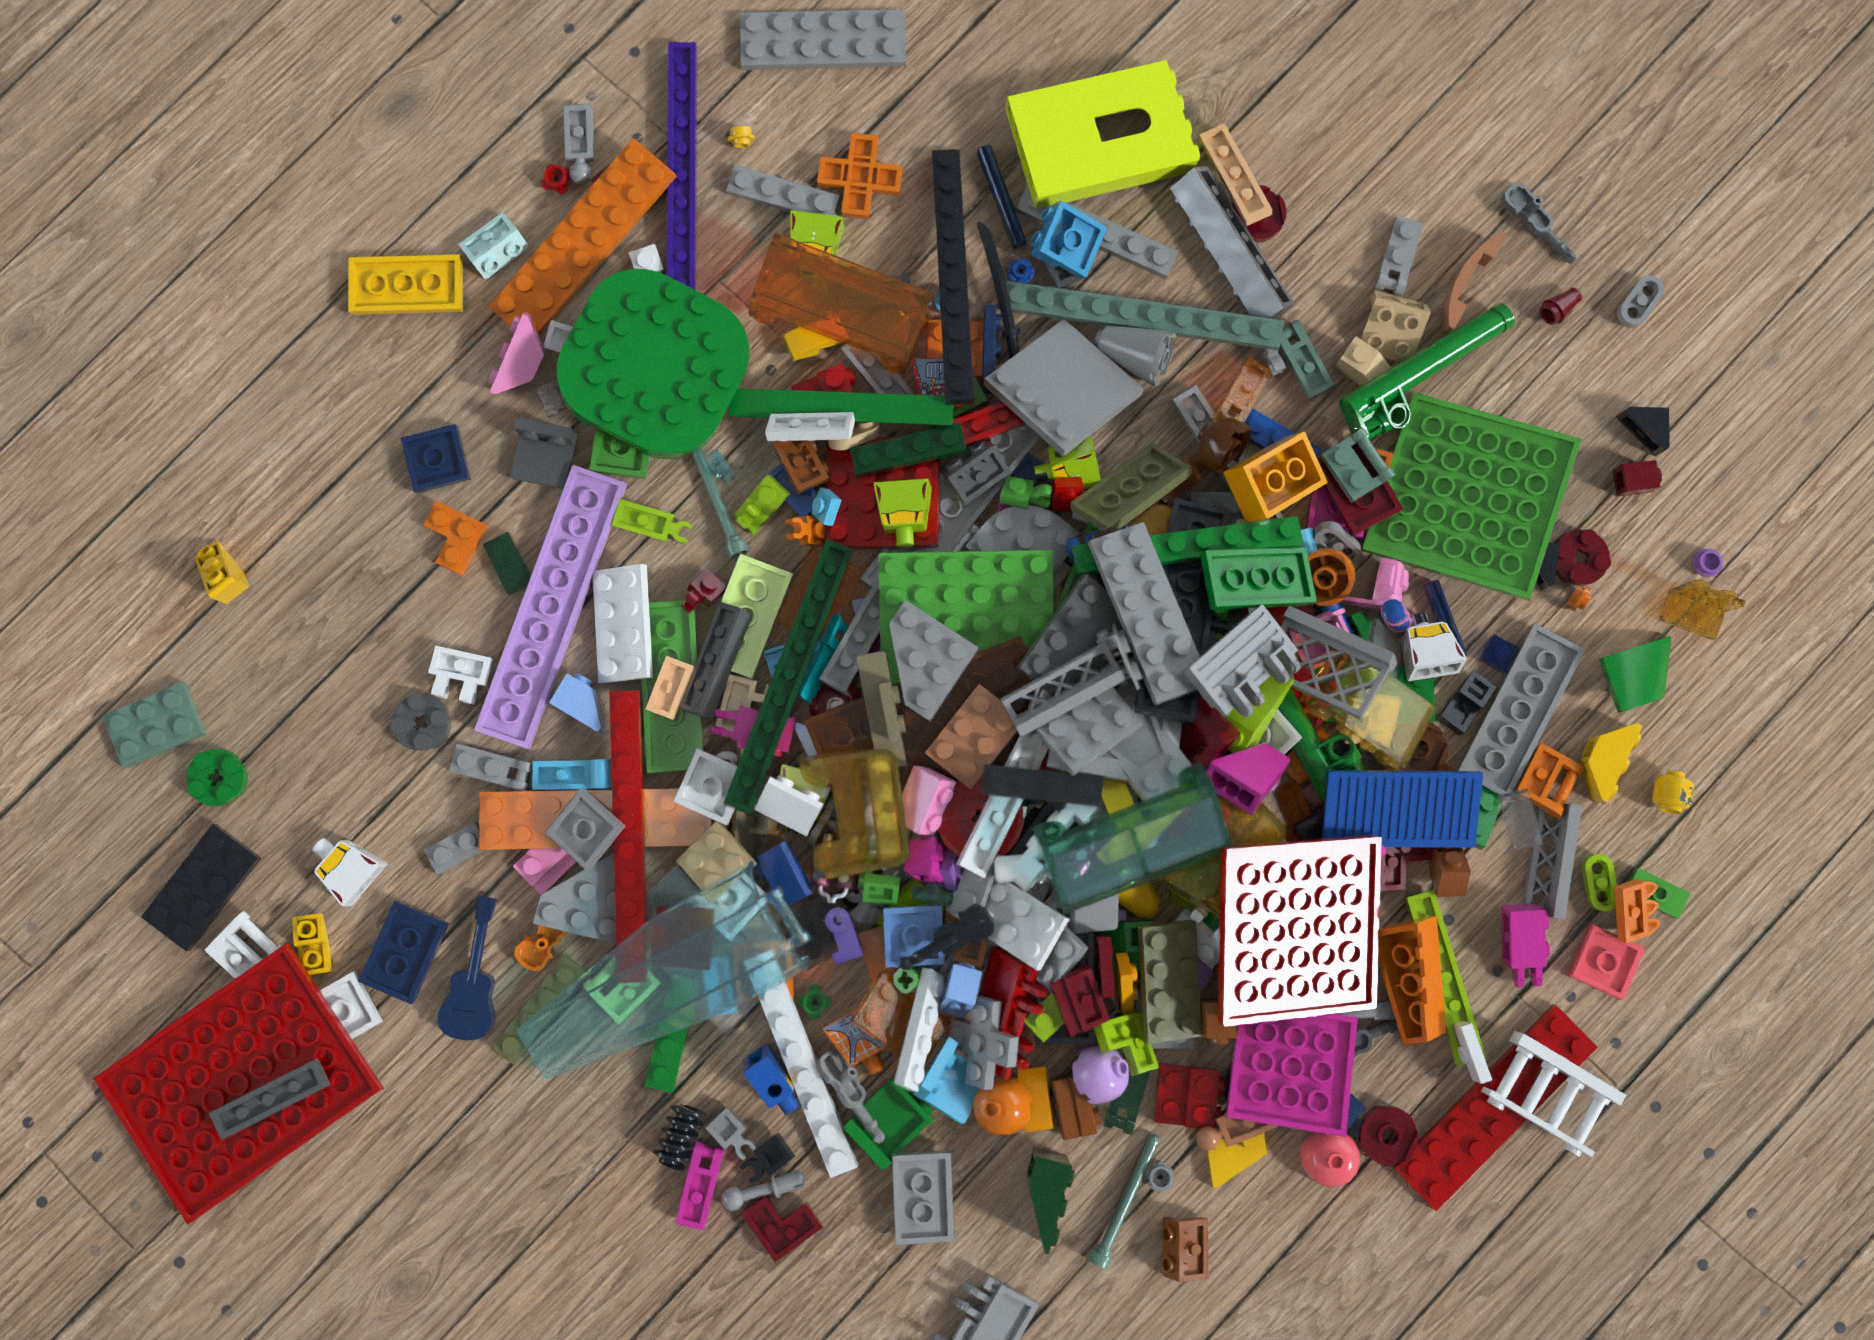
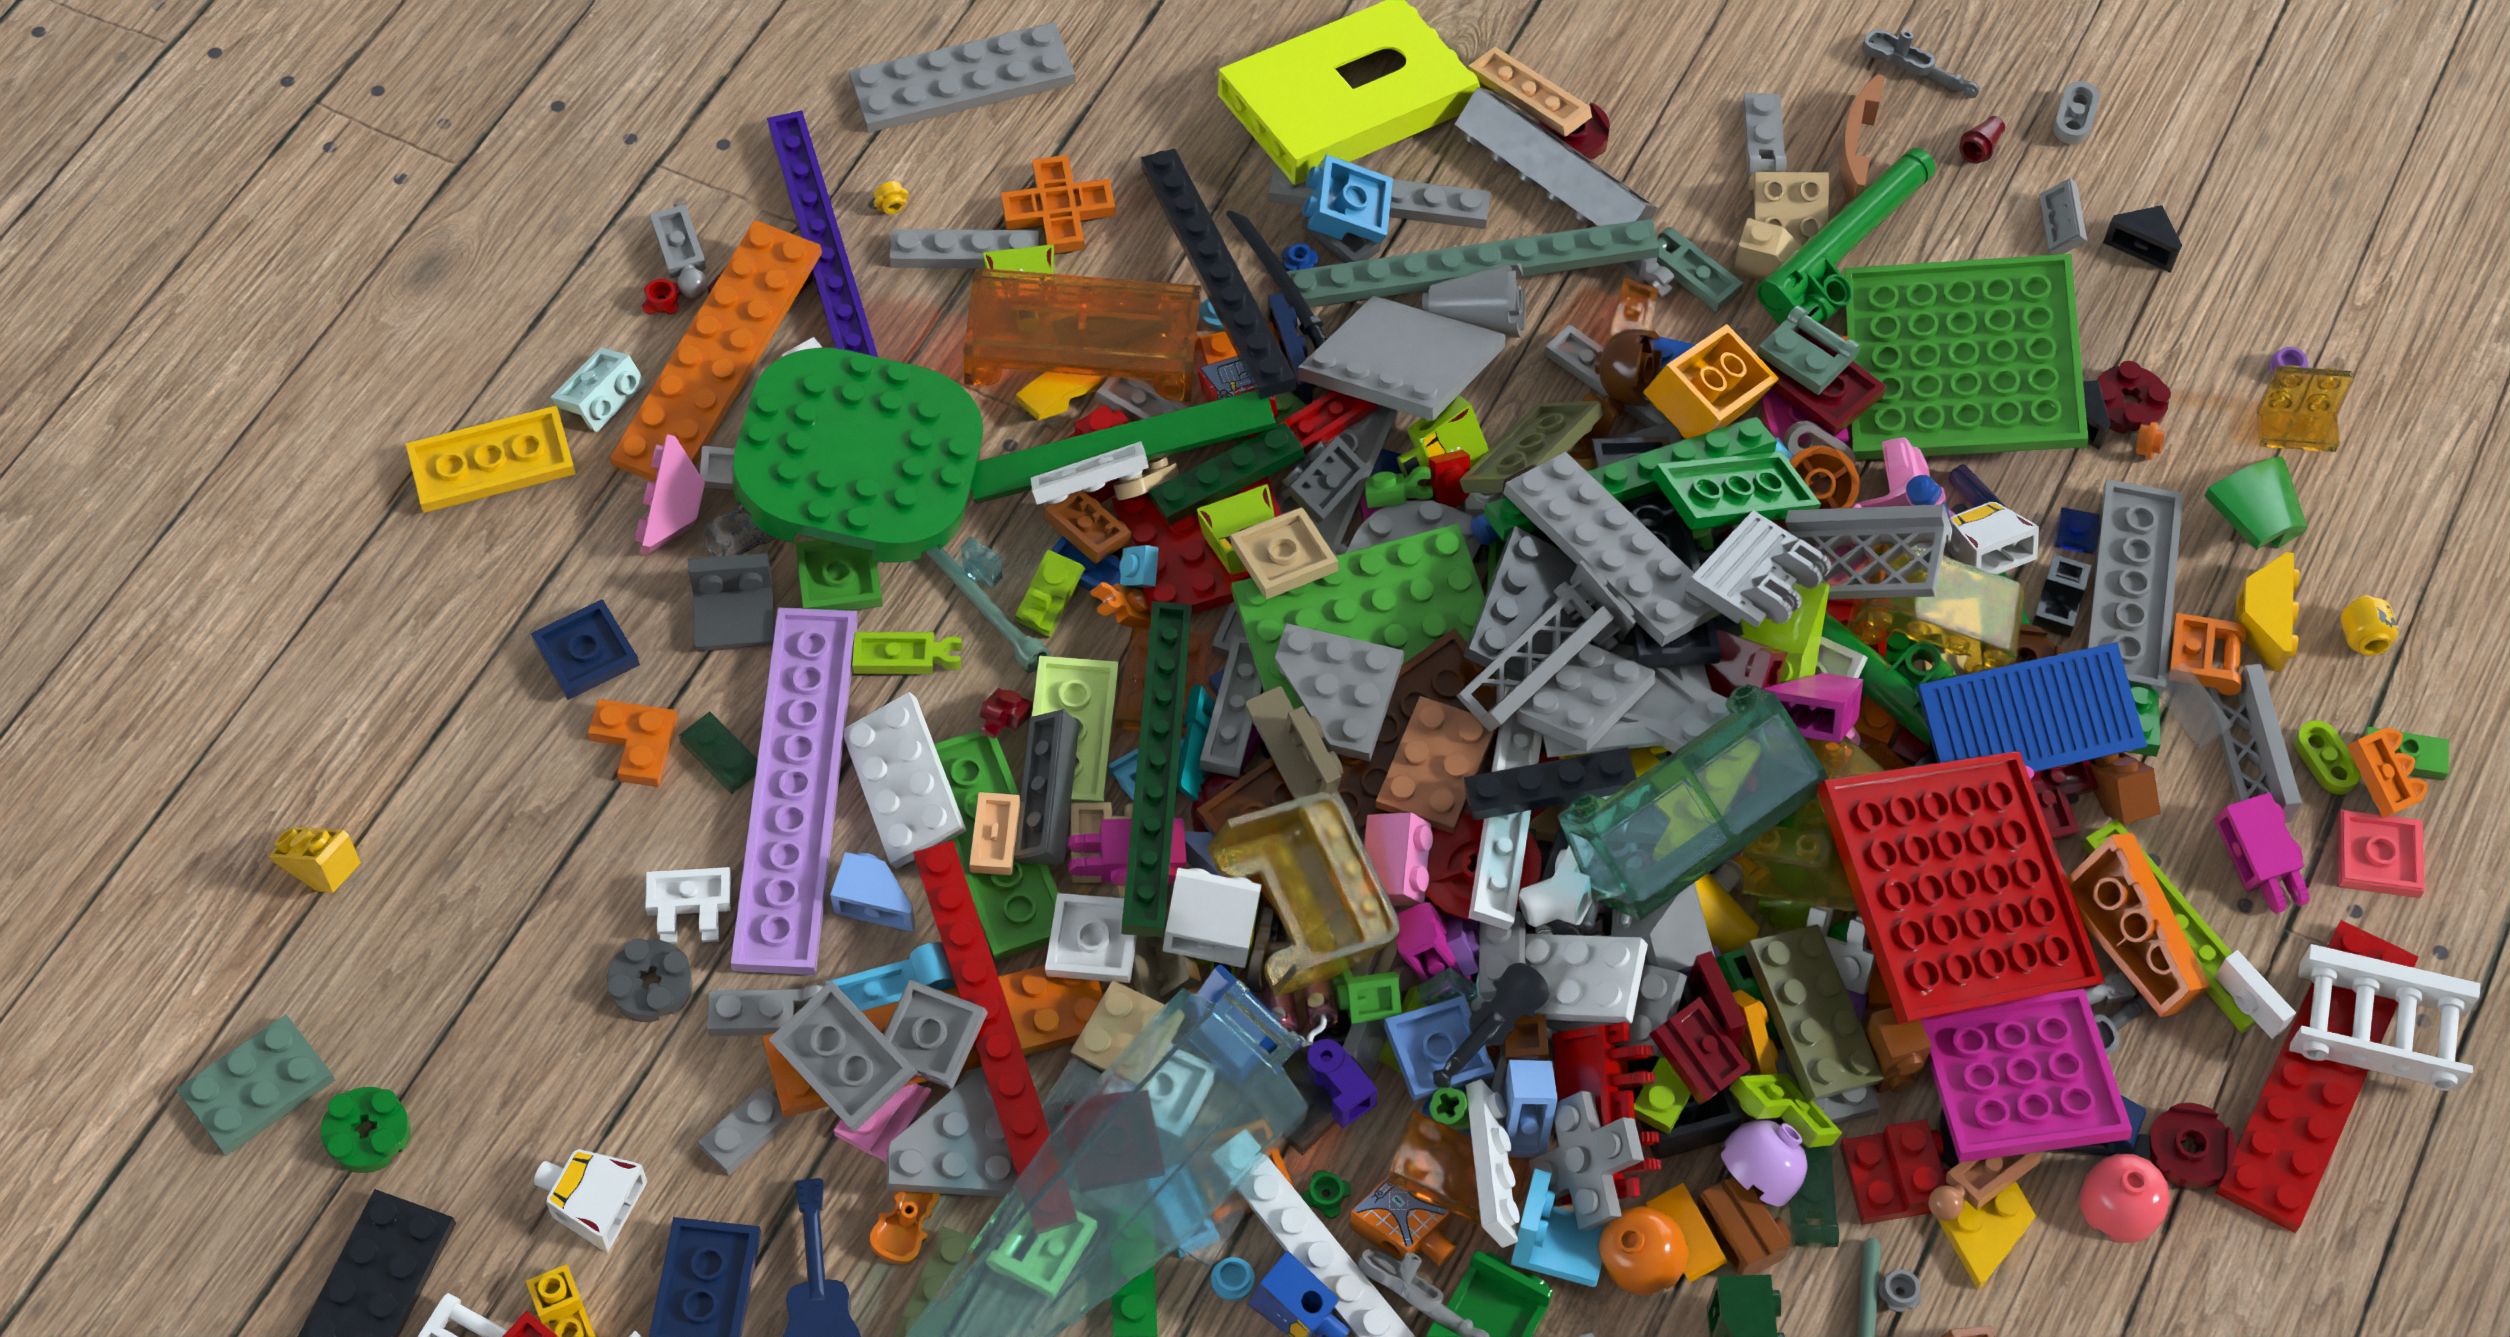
camera: 15 degrees left, 25 degrees down
orange plate [857,926,902,989] -> none
dark blue axle [977,144,1026,249] -> none
dark red brick [1613,460,1662,497] -> none
none -> light grey plate [768,980,918,1132]
none -> medium azure plate [1211,1257,1255,1301]
none -> tan plate [1230,507,1338,600]
none -> light grey plate [2039,178,2087,255]

